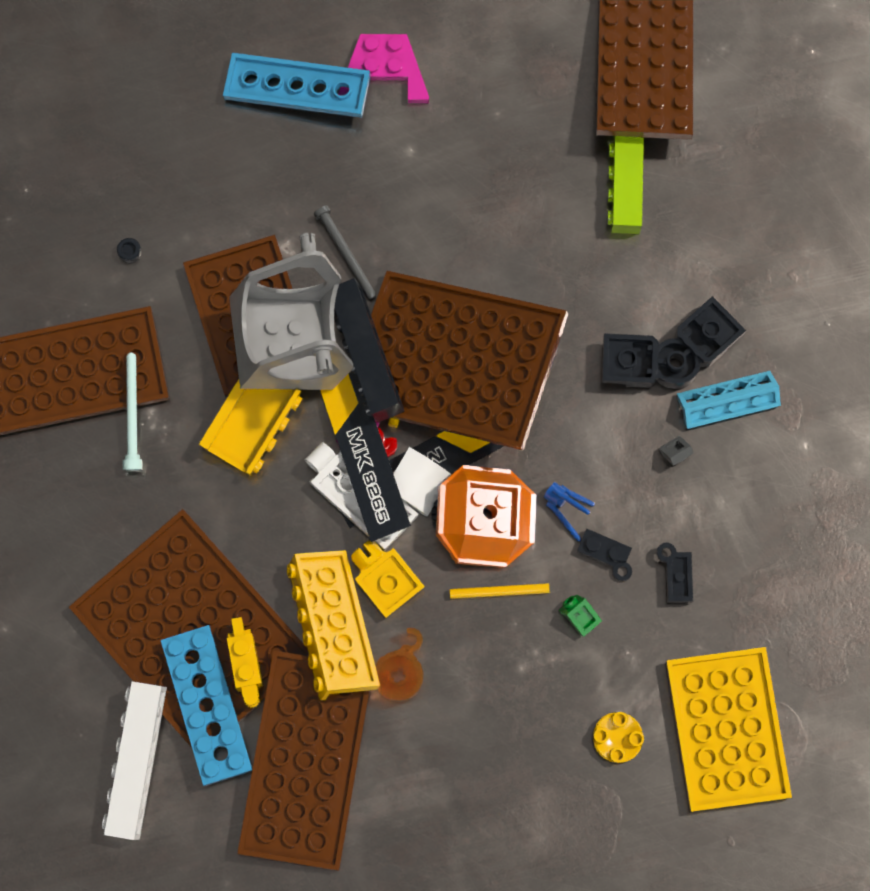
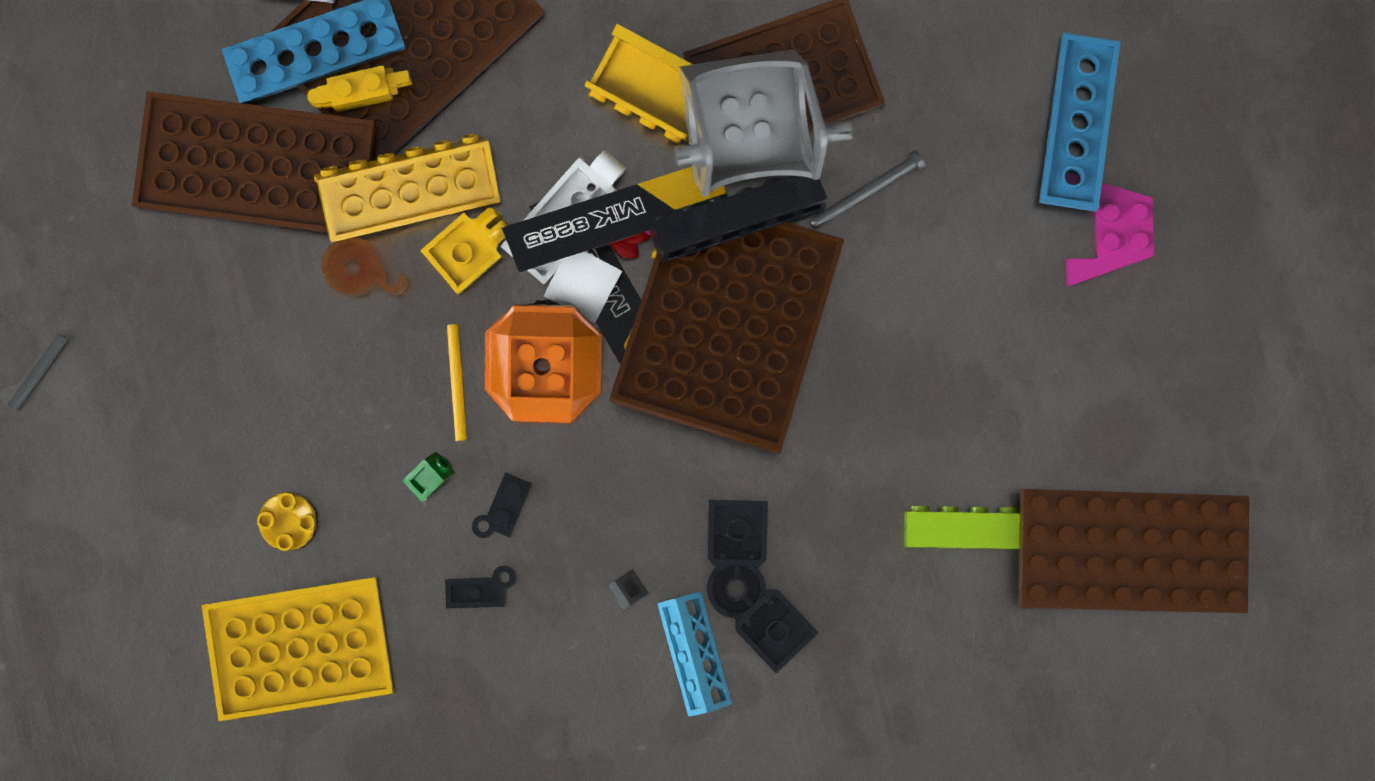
camera: 95 degrees right, 10 degrees up
blue plant [544,482,595,542] -> none

